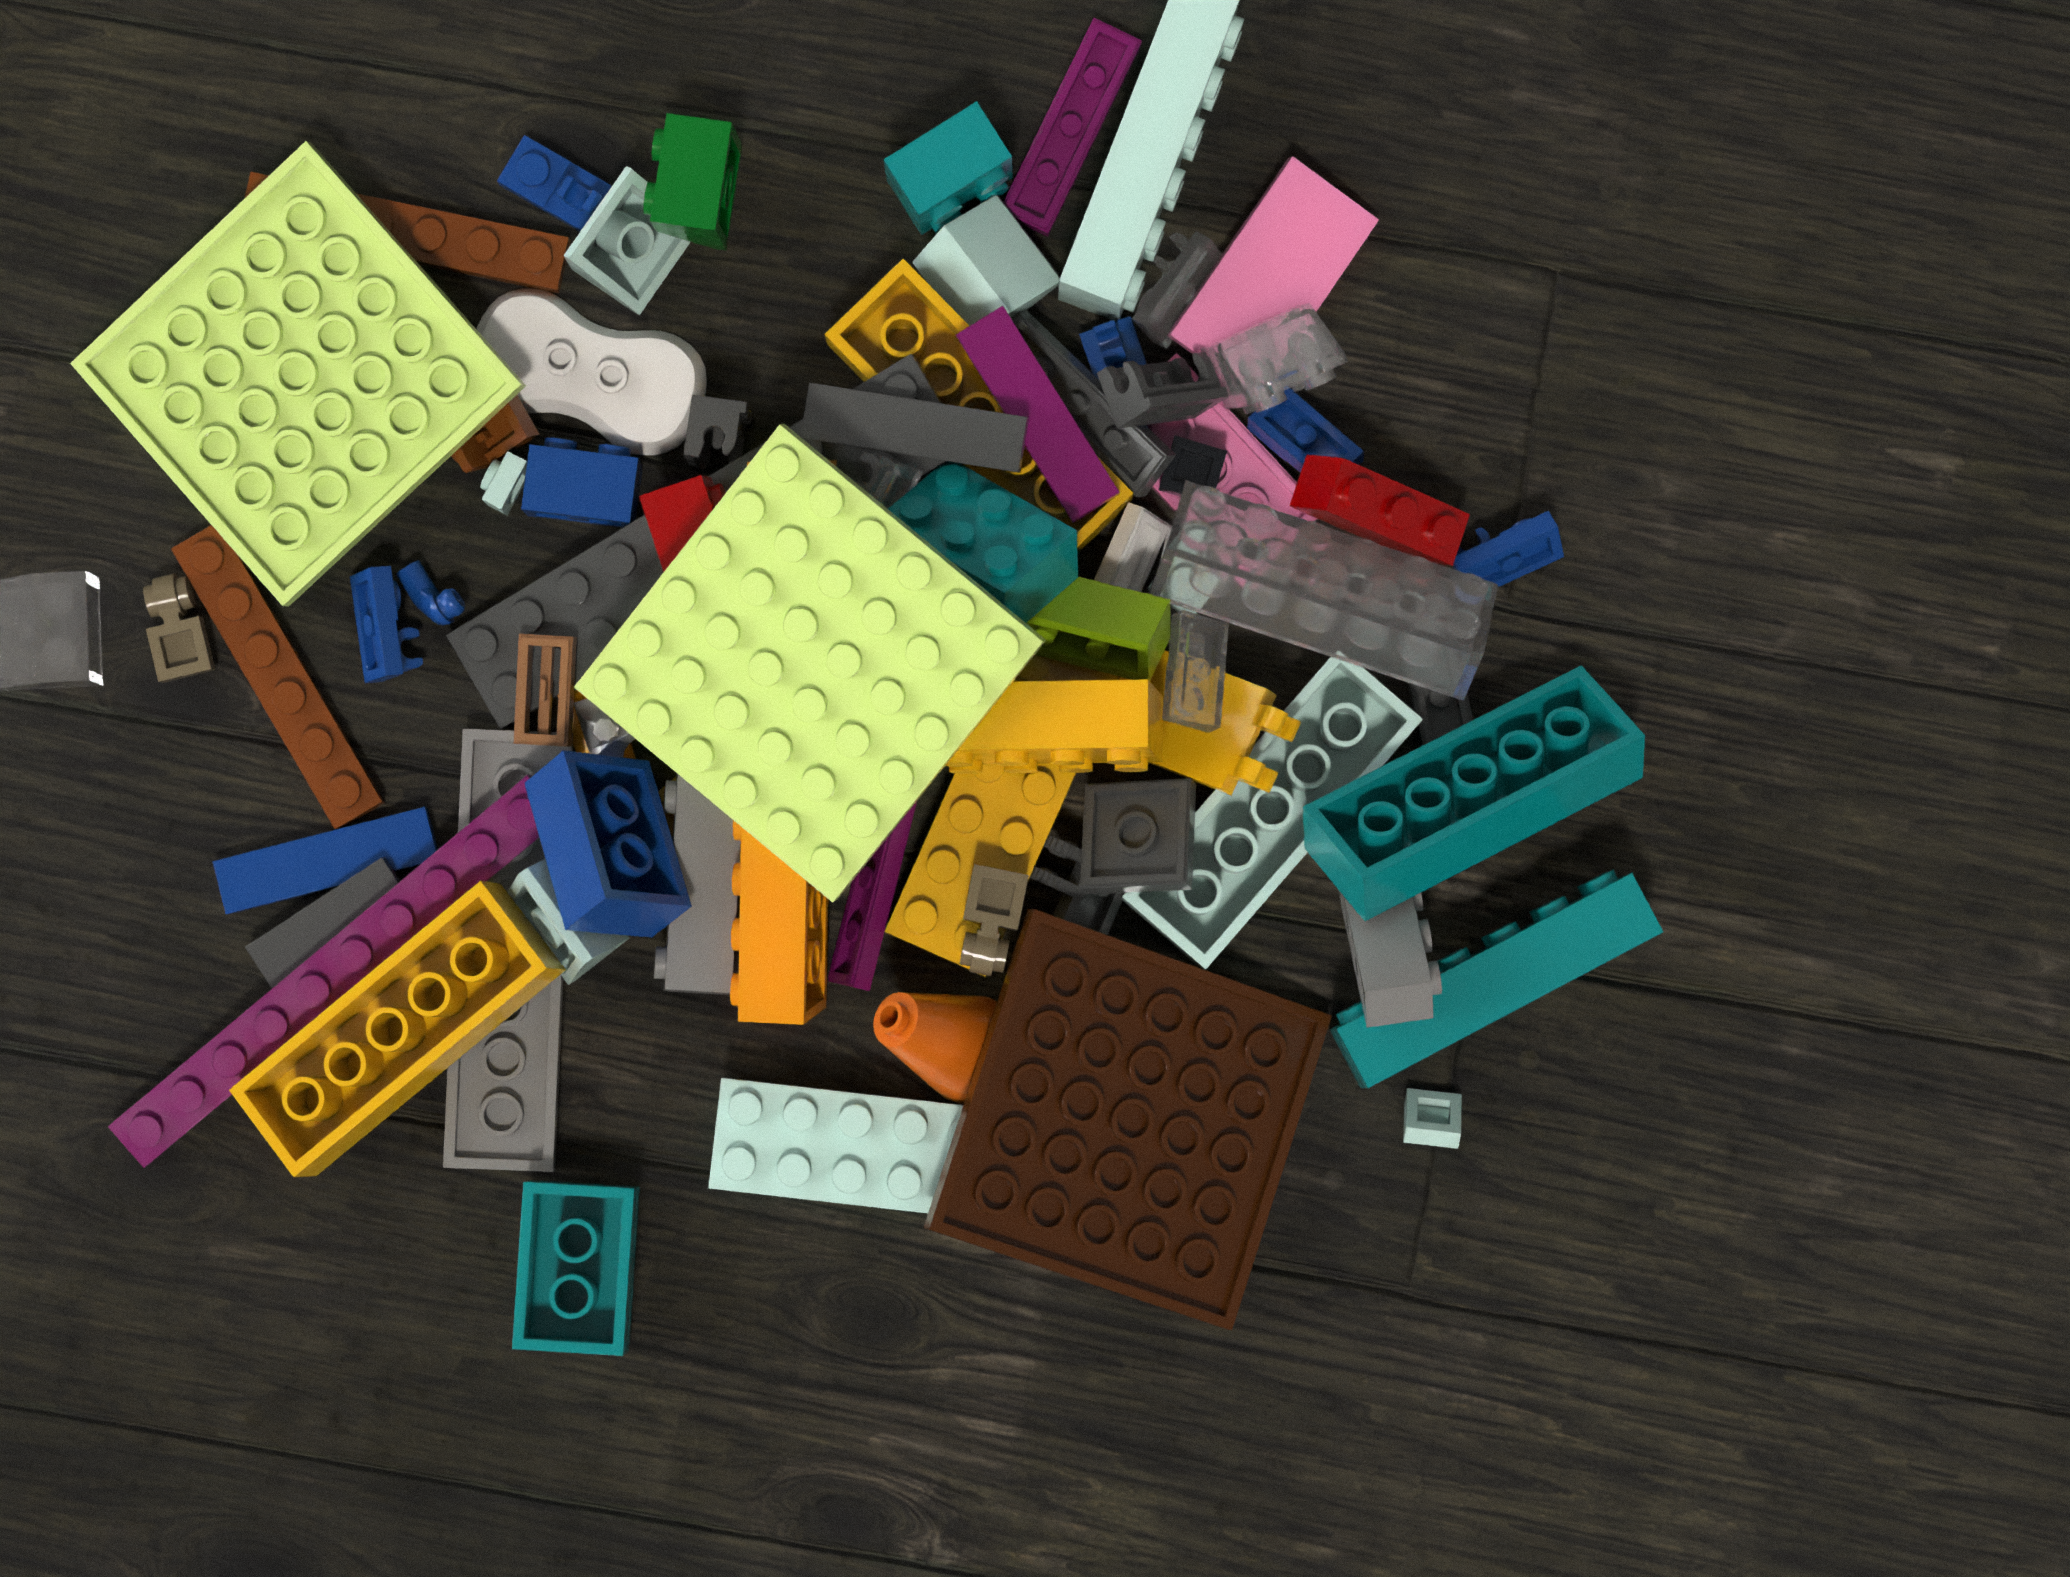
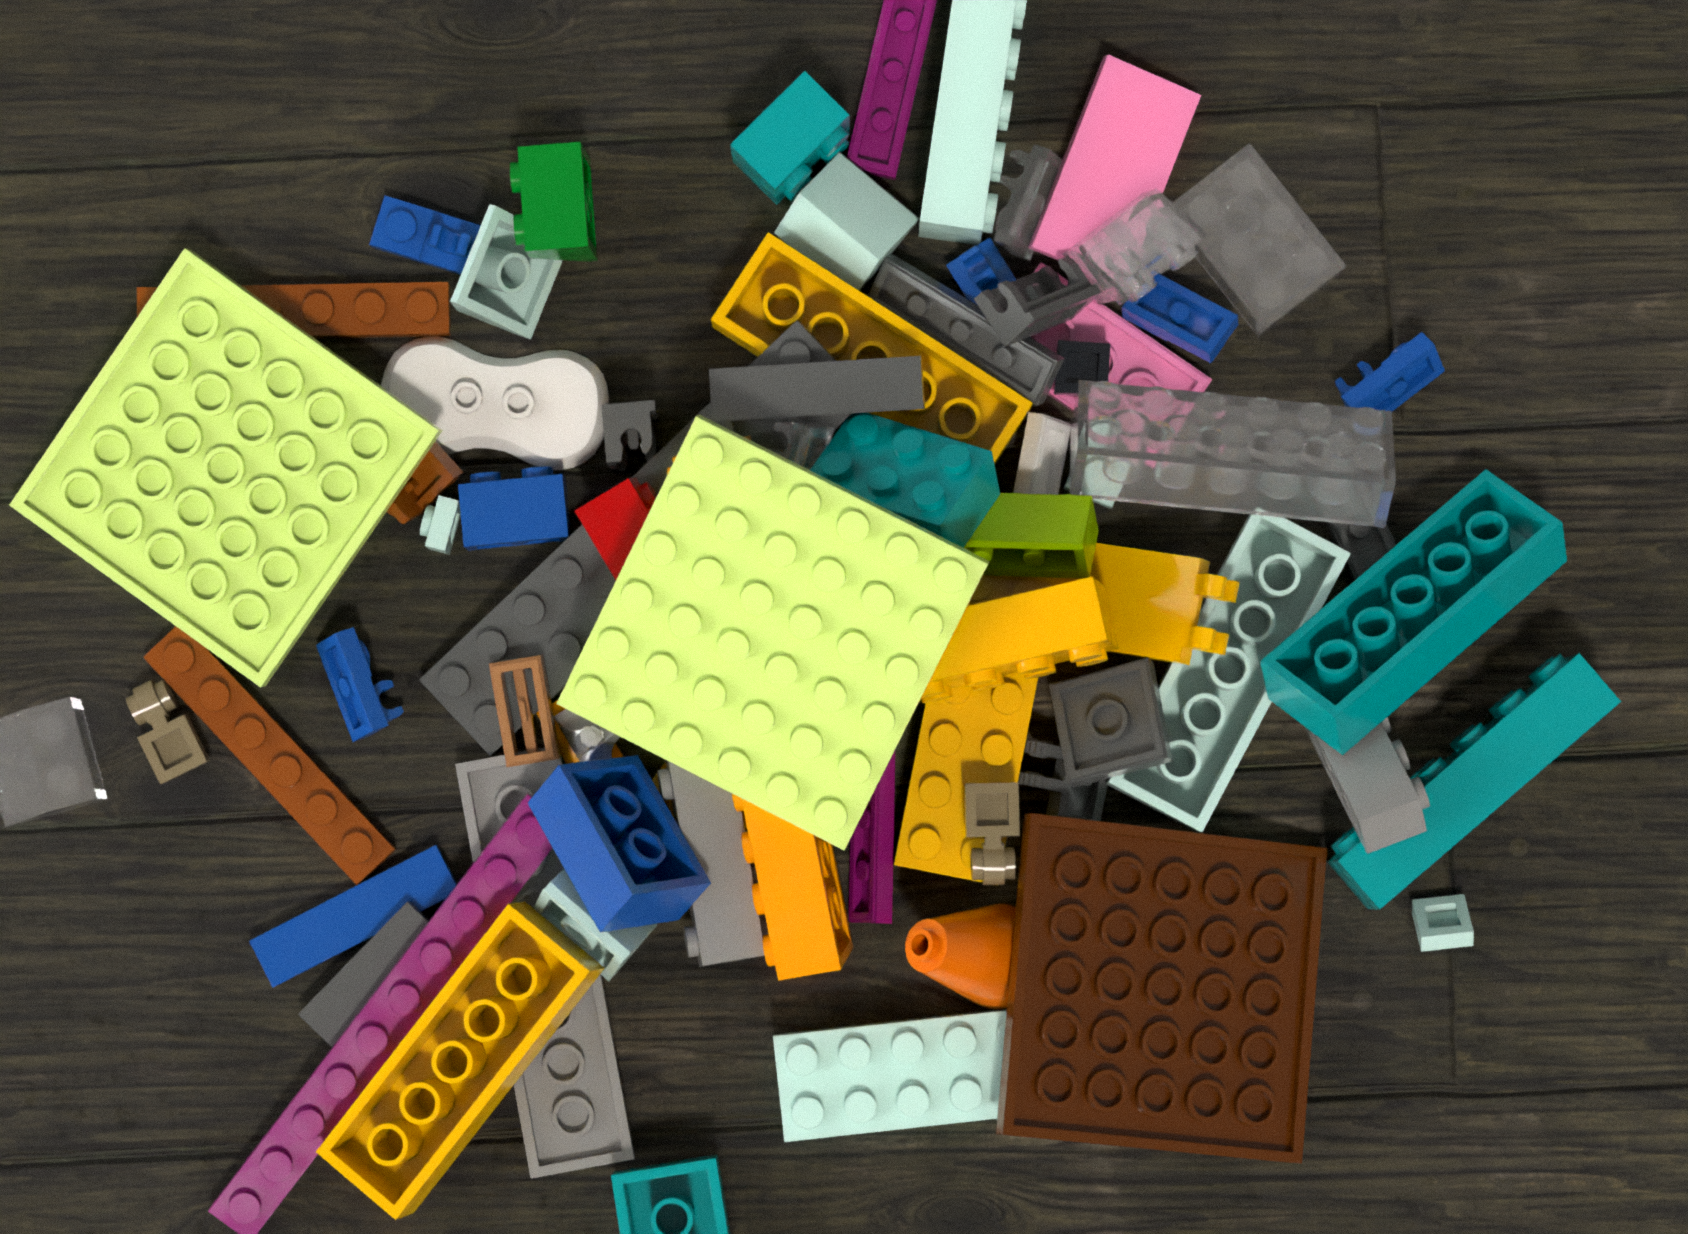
camera: 10 degrees left, 0 degrees up
blue arm [396,560,465,626] -> none
magenta tile [956,306,1120,523] -> none
clear plate [1162,610,1229,733] -> none
red brick [1289,454,1470,566] -> none
none -> clear brick [1163,143,1347,338]

